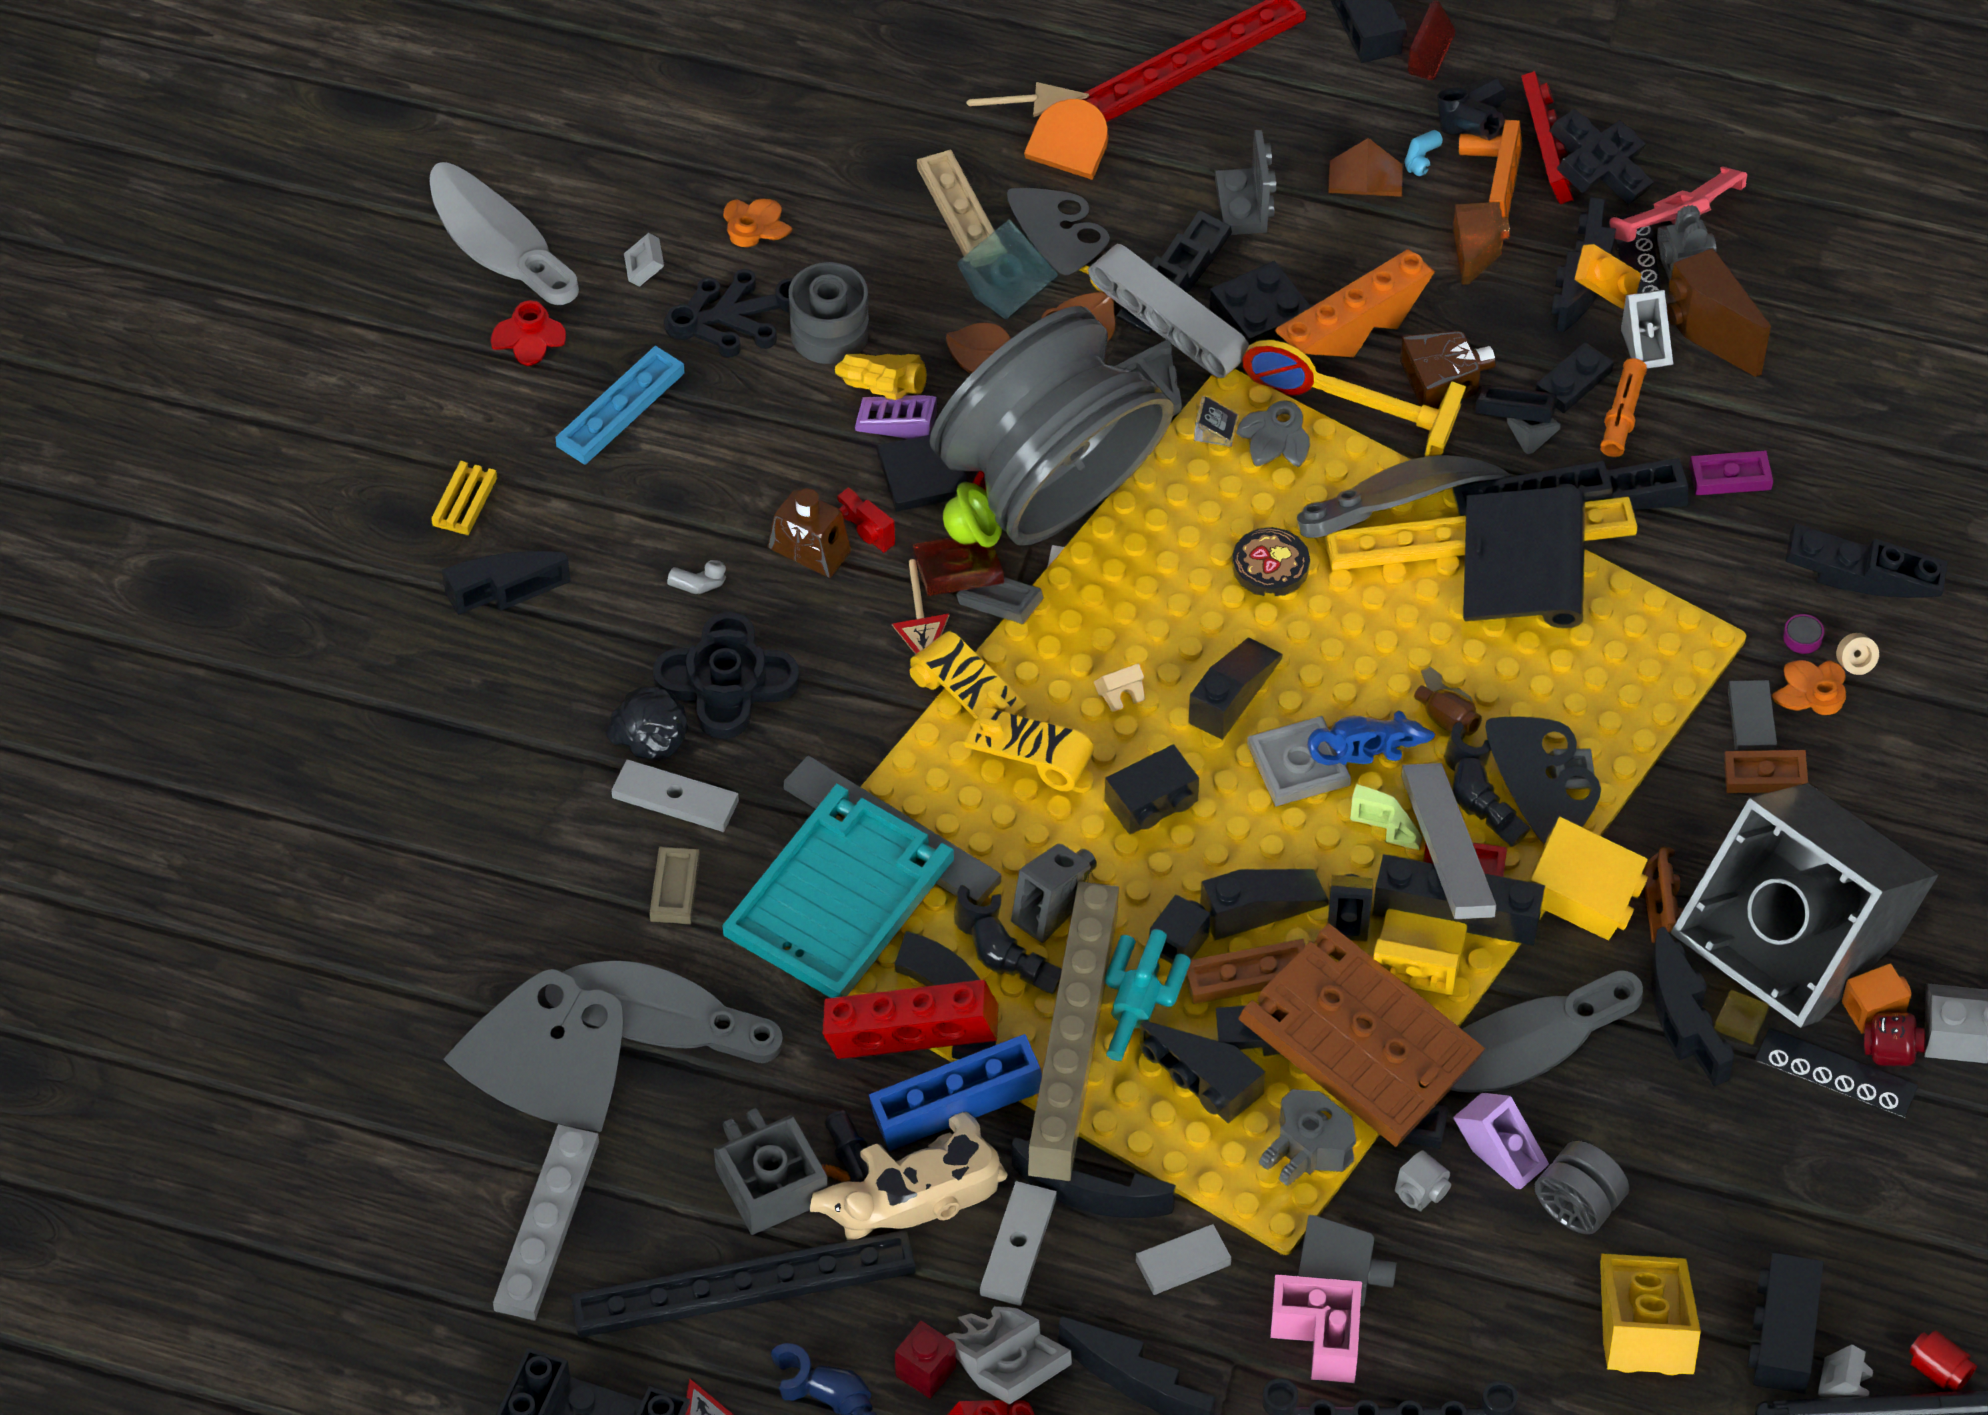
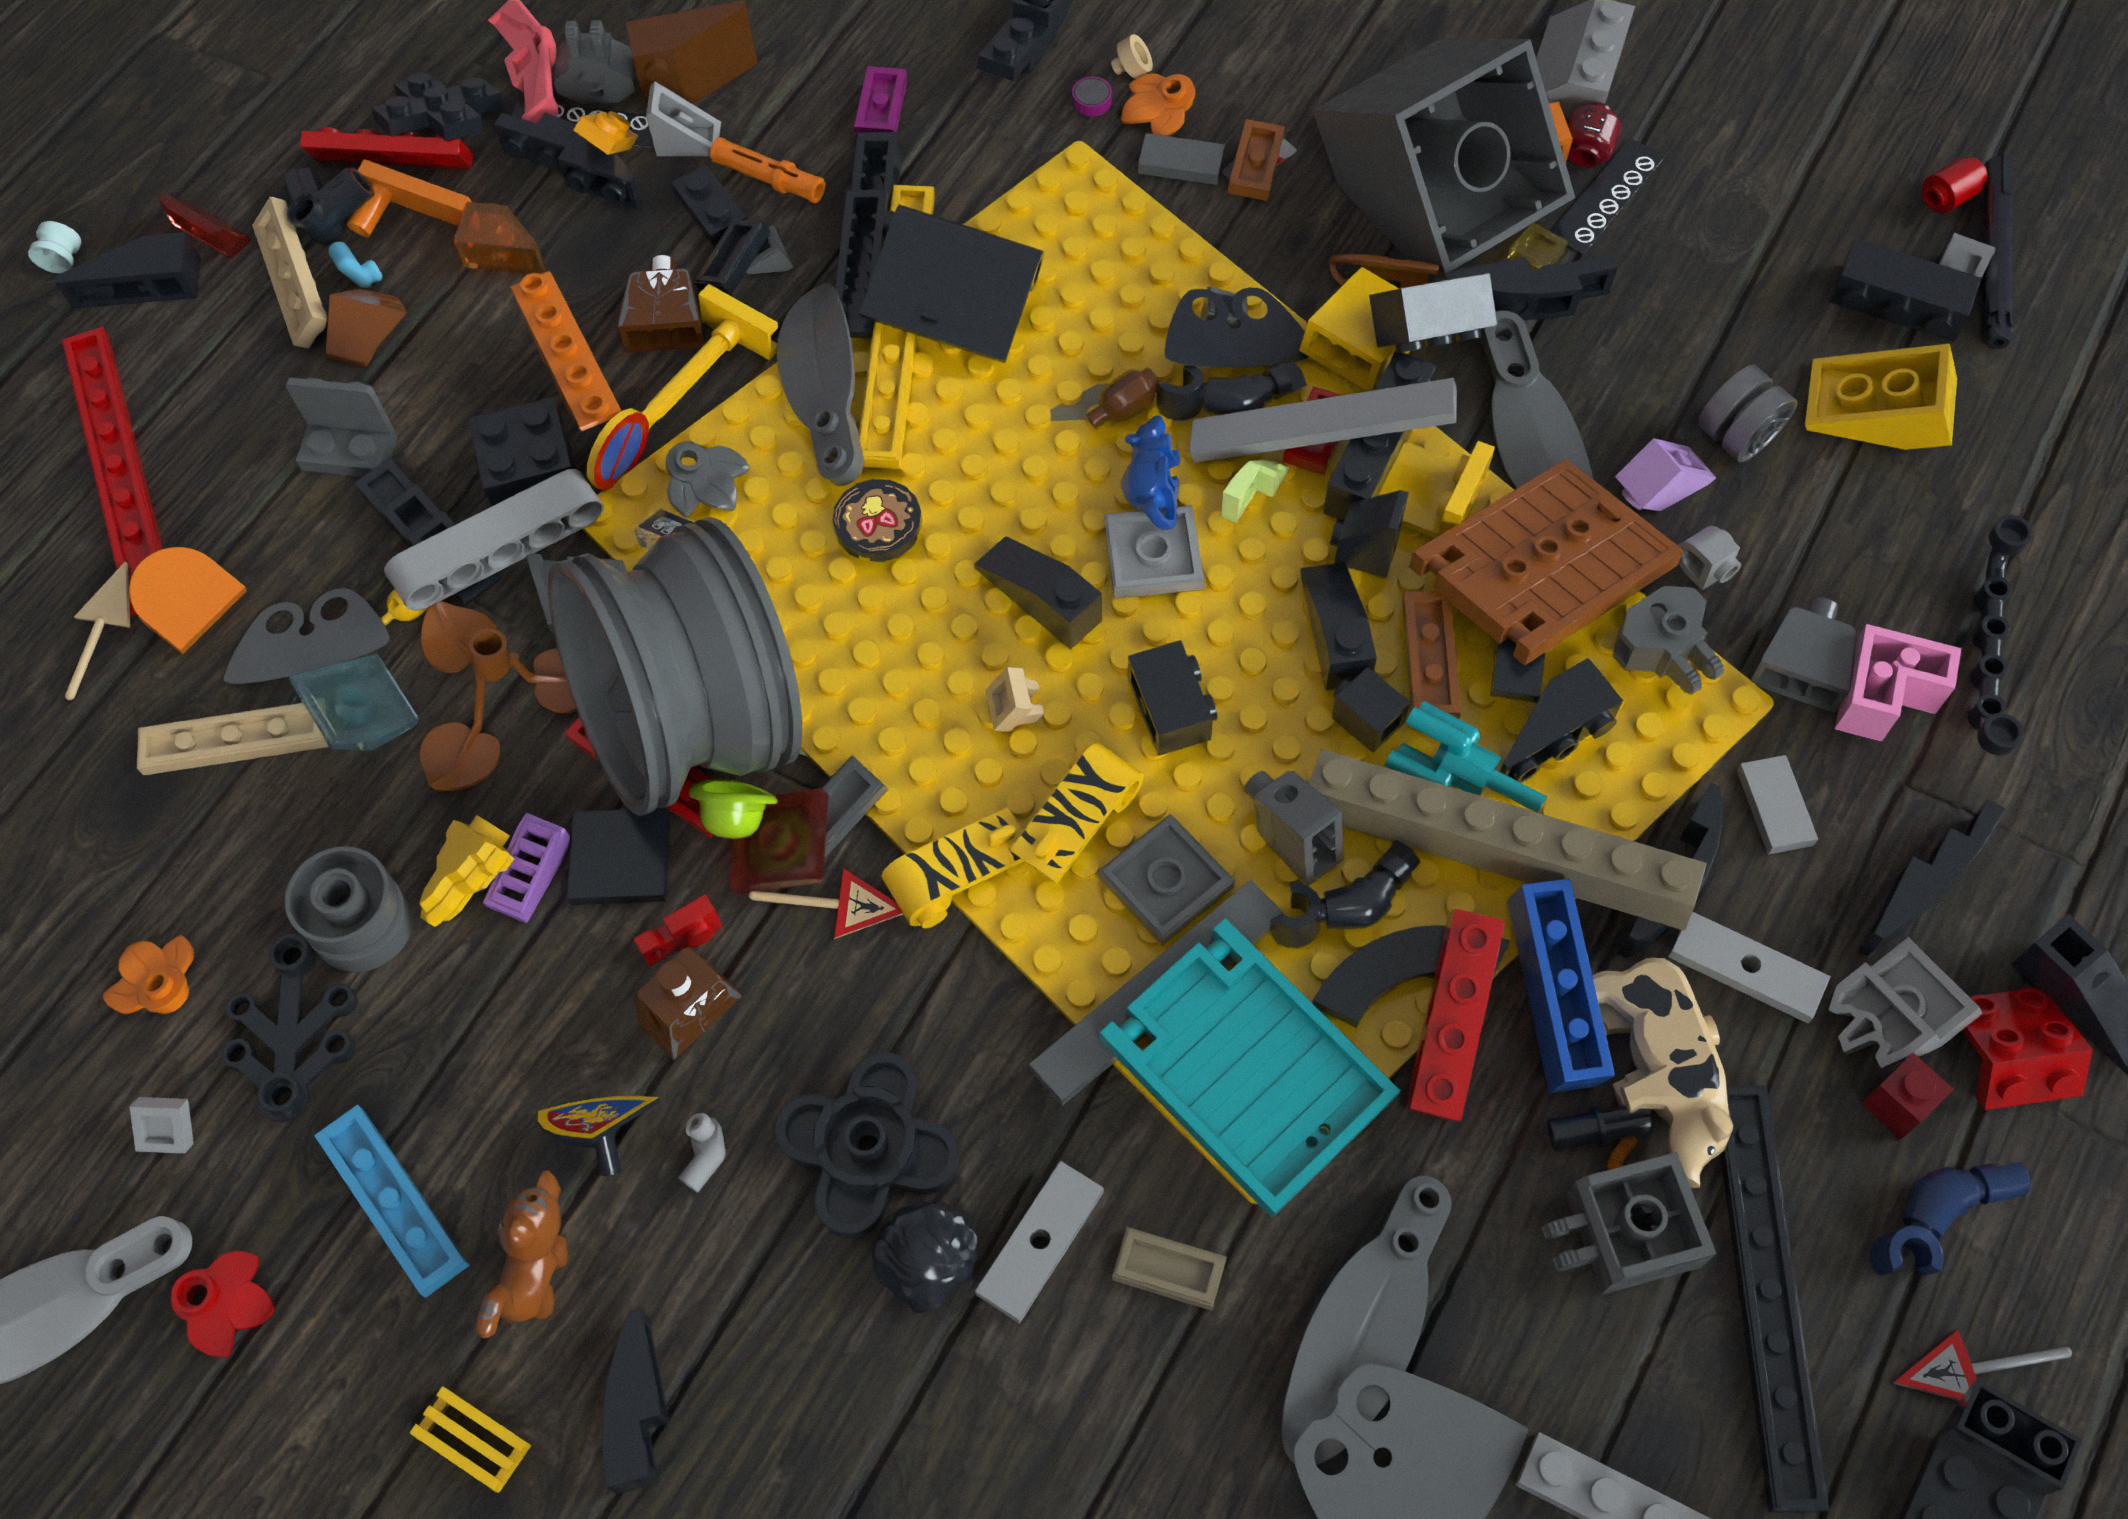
camera: 75 degrees left, 10 degrees up
none -> tan plate [252,197,328,349]
none -> dark orange animal [475,1170,569,1338]
none -> shield [538,1096,660,1176]
none -> dark grey tile [1098,814,1235,945]
none -> brick [1369,273,1497,353]

